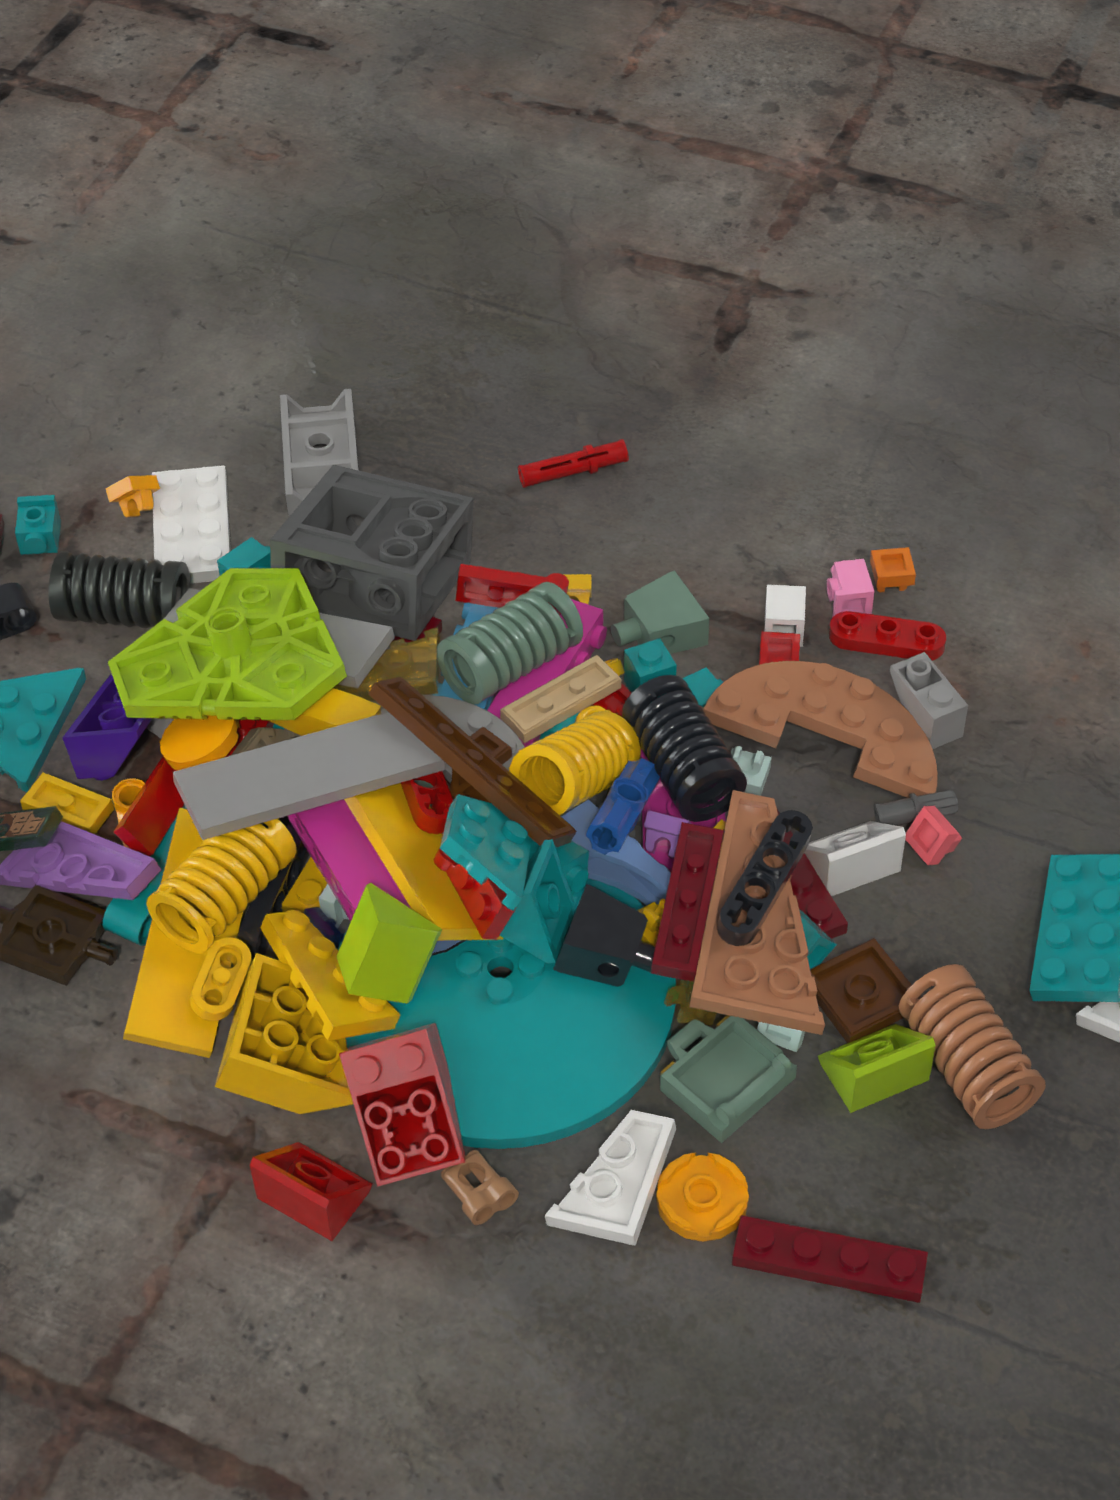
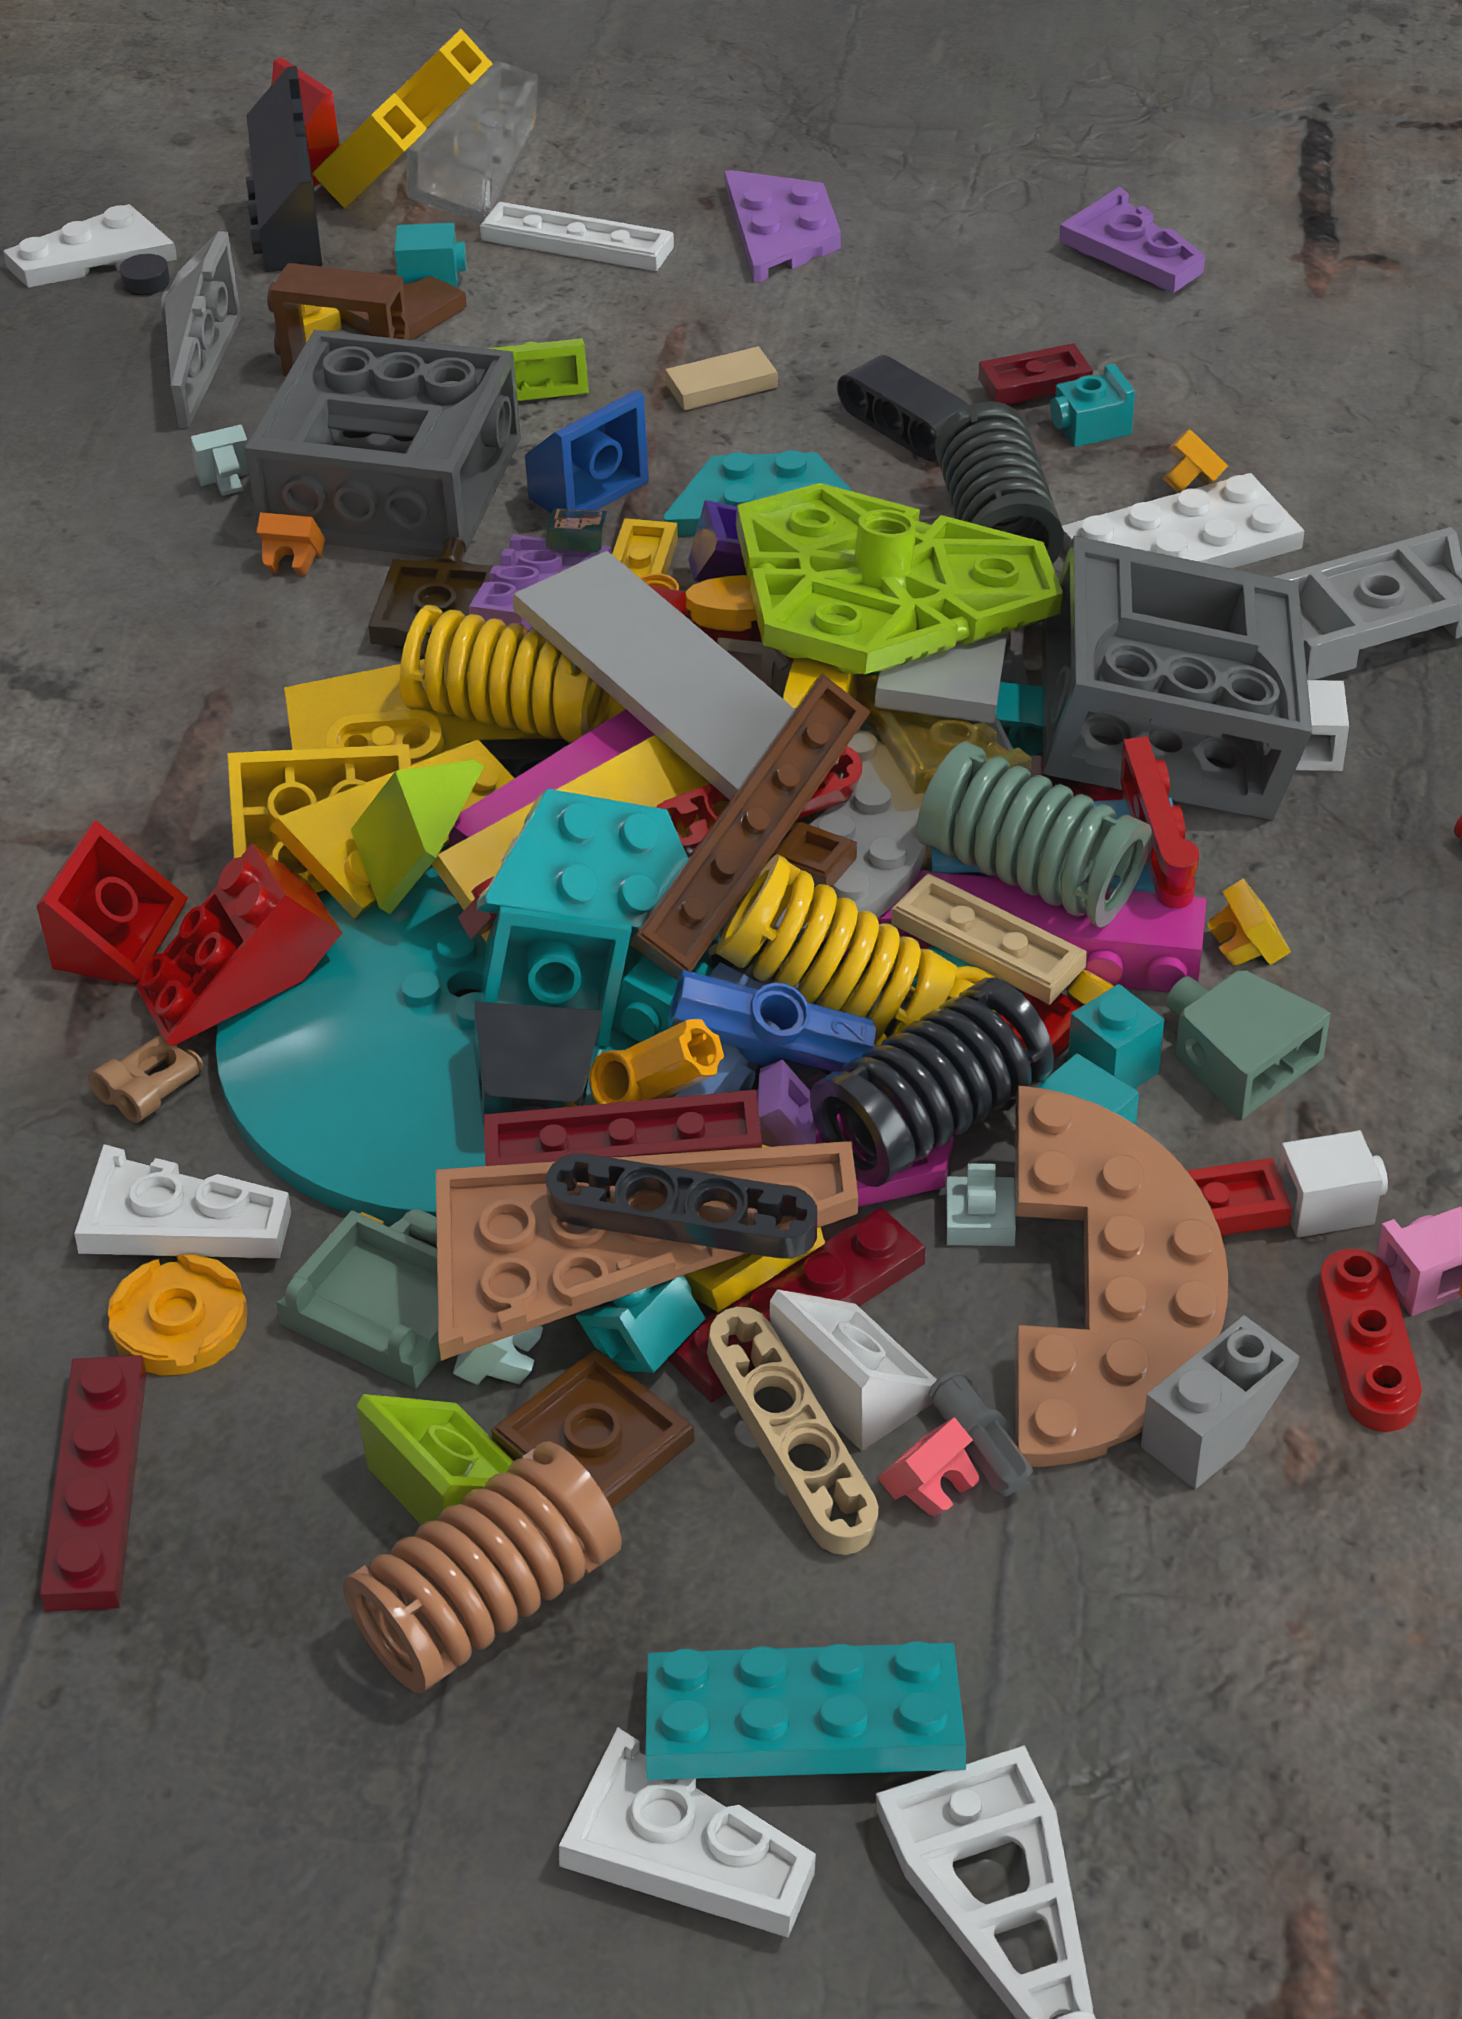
camera: 75 degrees right, 5 degrees down
none -> light orange piece [589,1019,724,1104]
none -> tan beam [707,1307,879,1555]

